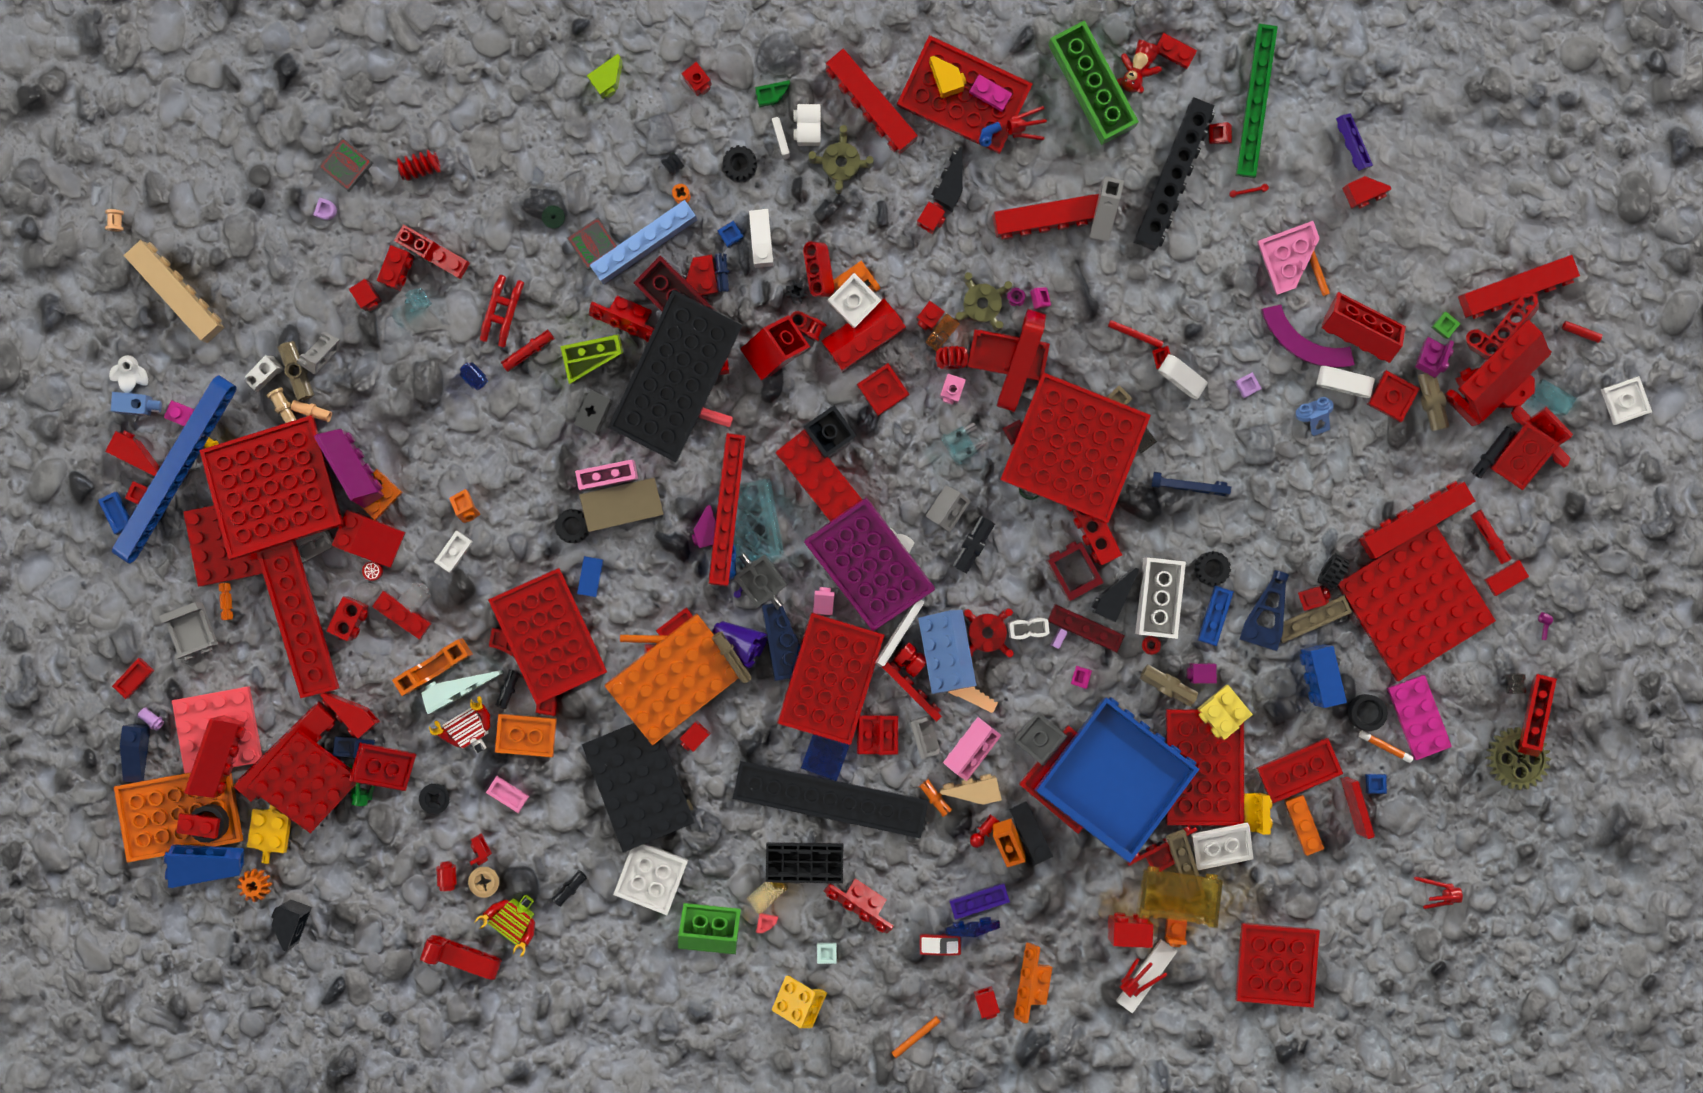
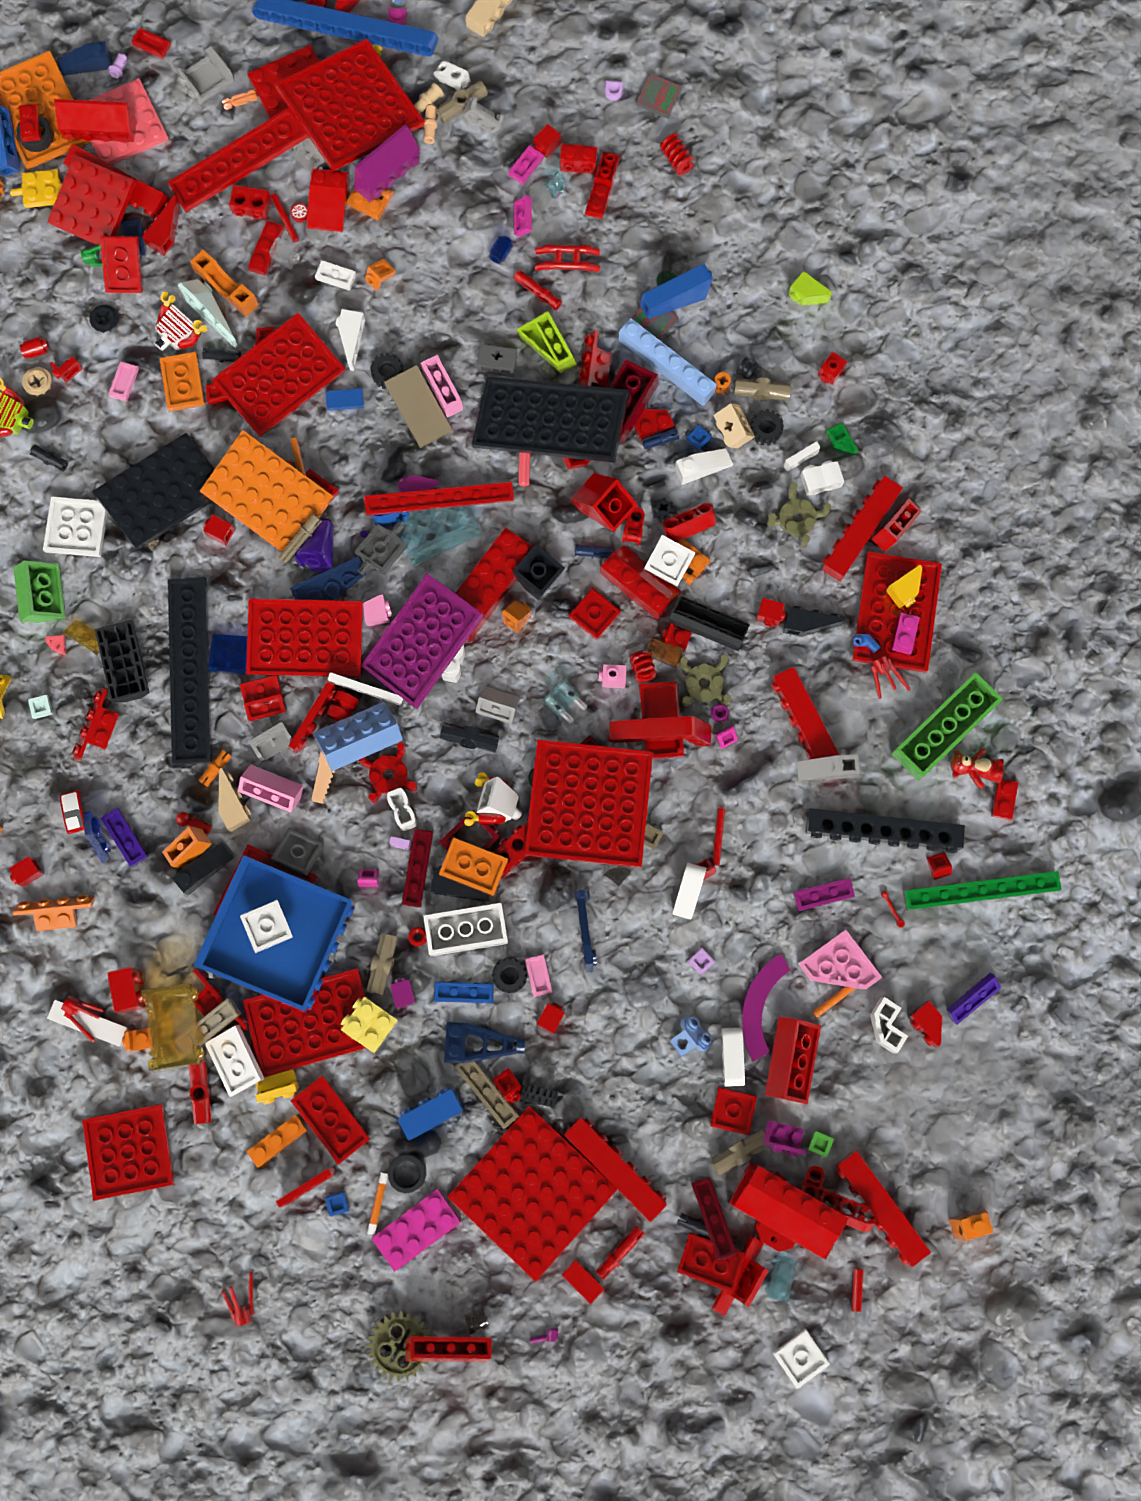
camera: 80 degrees right, 10 degrees down
none -> red piece [188,1062,213,1125]
none -> white plate [240,900,293,953]
none -> red bar [271,193,299,243]
none -> white slope [336,309,365,371]
none -> orange plate [439,838,508,896]
none -> white torso [464,772,522,826]
none -> orange slope [502,600,531,633]
none -> dark pink plate [508,146,544,185]
none -> dark pink plate [514,195,532,237]
none -> bright pink tile [525,954,553,997]
none -> red brick [536,1002,565,1034]
none -> dark blue axle [575,544,612,559]
none -> blue slope [640,264,713,319]
none -> black piece [669,596,750,651]
none -> dark red tile [691,1177,738,1263]
none -> tan brick [714,403,755,448]
none -> dark tan piece [734,378,791,401]
none -> magenta plate [793,878,855,912]
none -> white brick [870,997,908,1053]
none -> red slope [872,499,922,552]
none -> orange torso [948,1208,994,1240]

